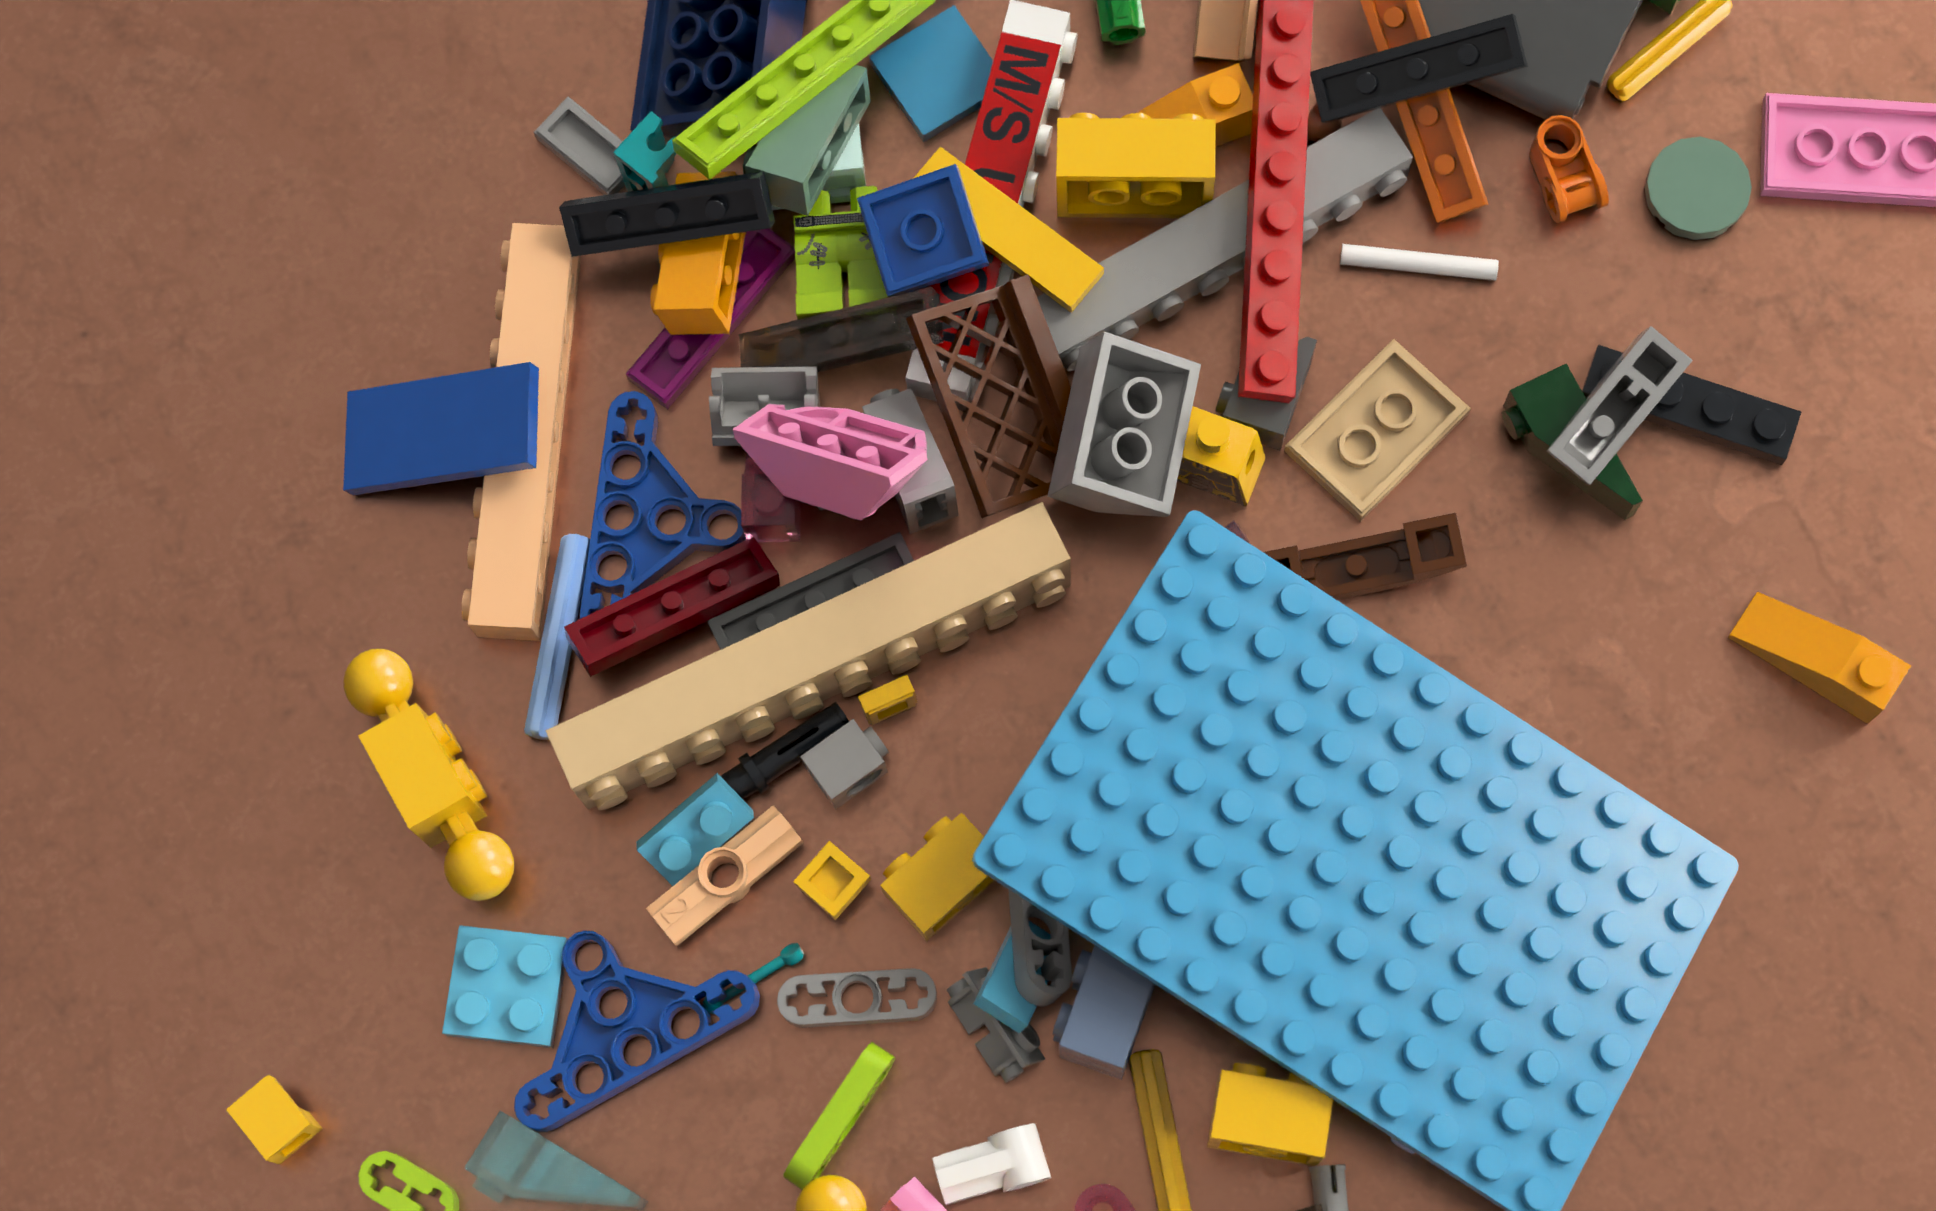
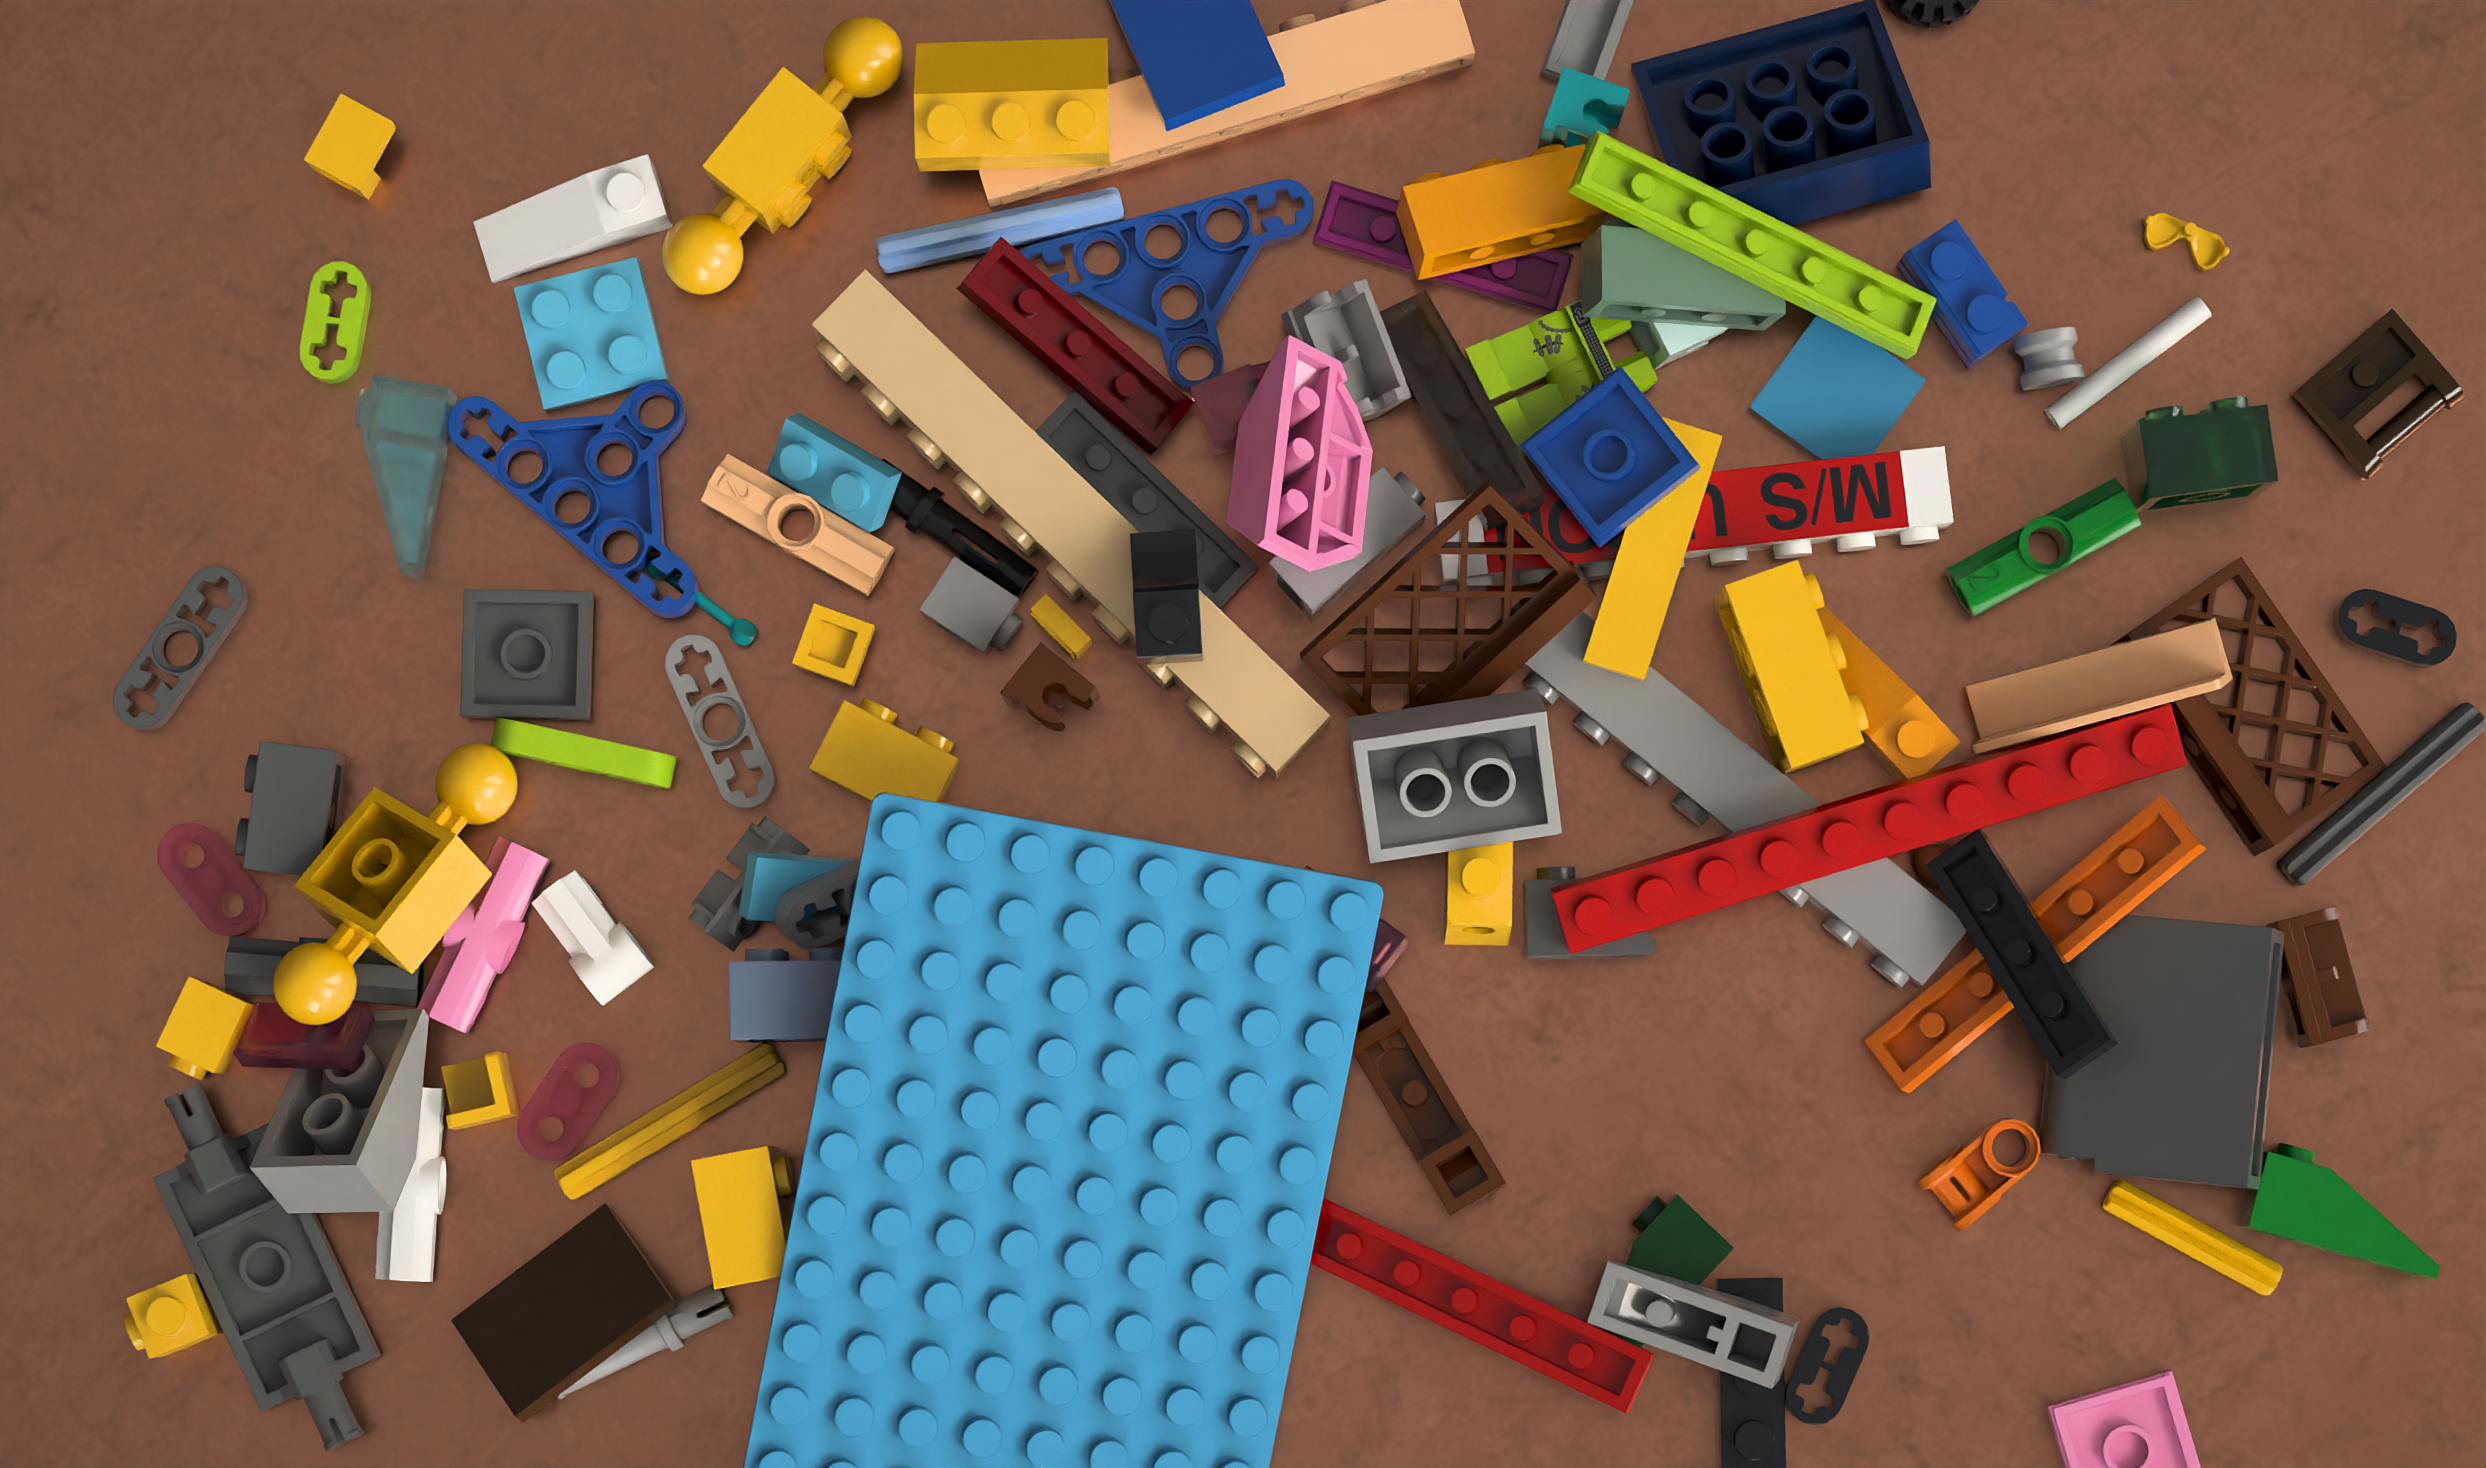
camera: 65 degrees right, 10 degrees up
black plate [559,171,775,257] -> none
tan tile [1284,339,1471,522] -> none
white piece [1340,244,1499,281] -> none
sand green tile [1644,137,1752,240] -> none
none -> dark grey plate [460,589,594,720]
none -> white slope [473,154,673,284]
none -> yellow slope [914,38,1111,172]
none -> reddish brown hinge [1000,642,1100,732]
none -> black arch [1130,529,1203,665]
none -> red plate [1310,1197,1656,1414]
none -> black beam [1785,1307,1870,1425]

